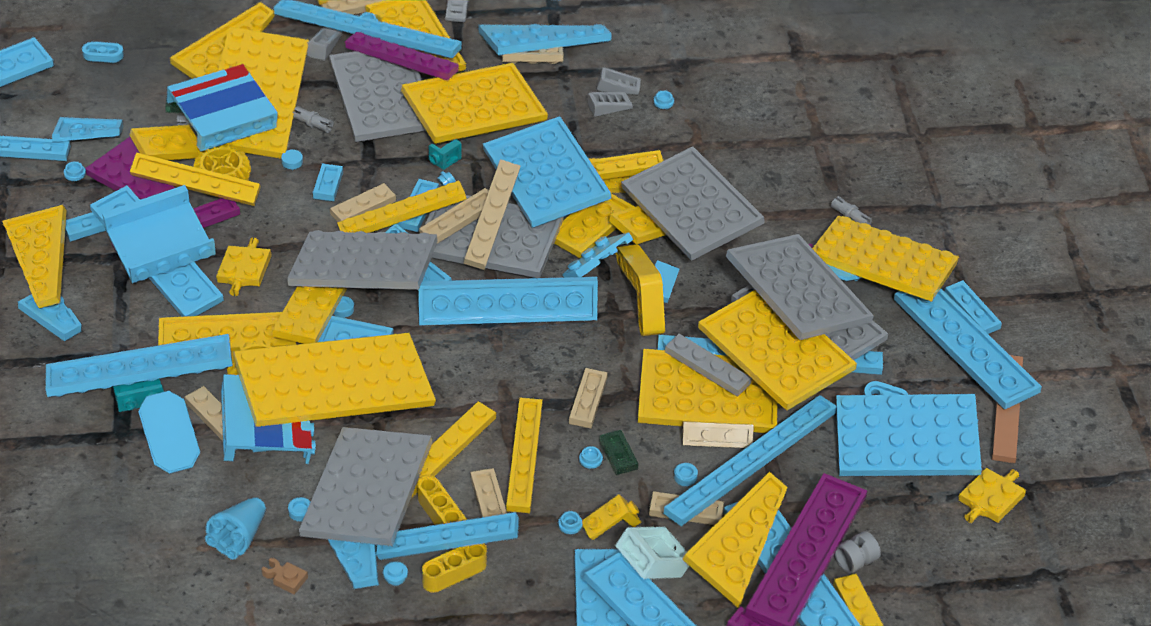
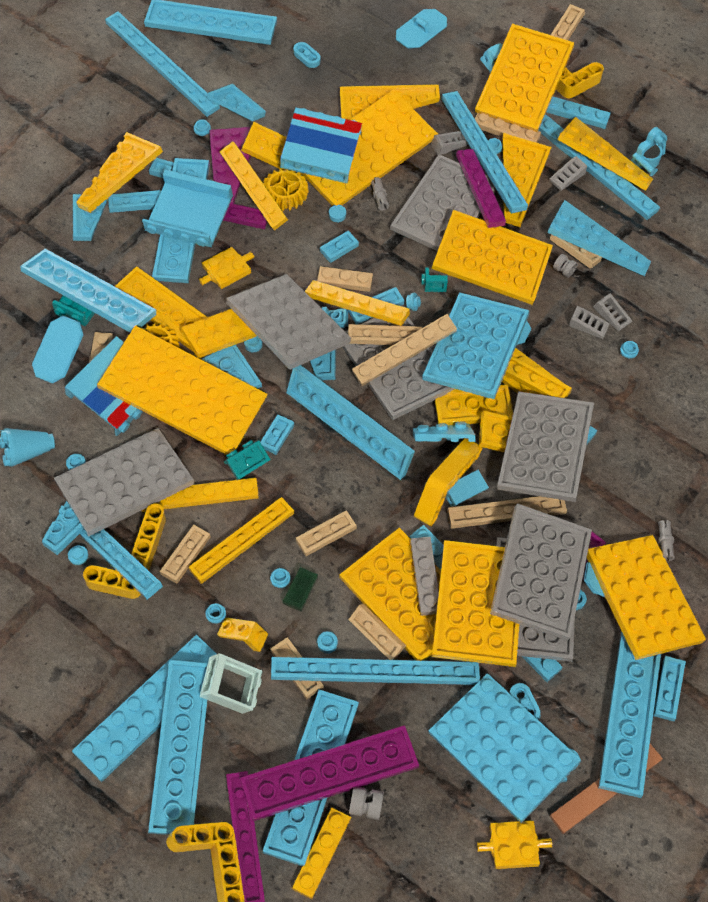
camera: 45 degrees right, 15 degrees up
medium nougat plate [262,558,308,595] -> none
yellow wing [682,472,787,607] -> none
none -> medium azure plate [108,190,161,213]
none -> teal bracket [223,440,271,480]
none -> medium azure plate [260,414,294,455]
none -> tan plate [448,496,567,529]
none -> light grey wheel [553,253,578,278]

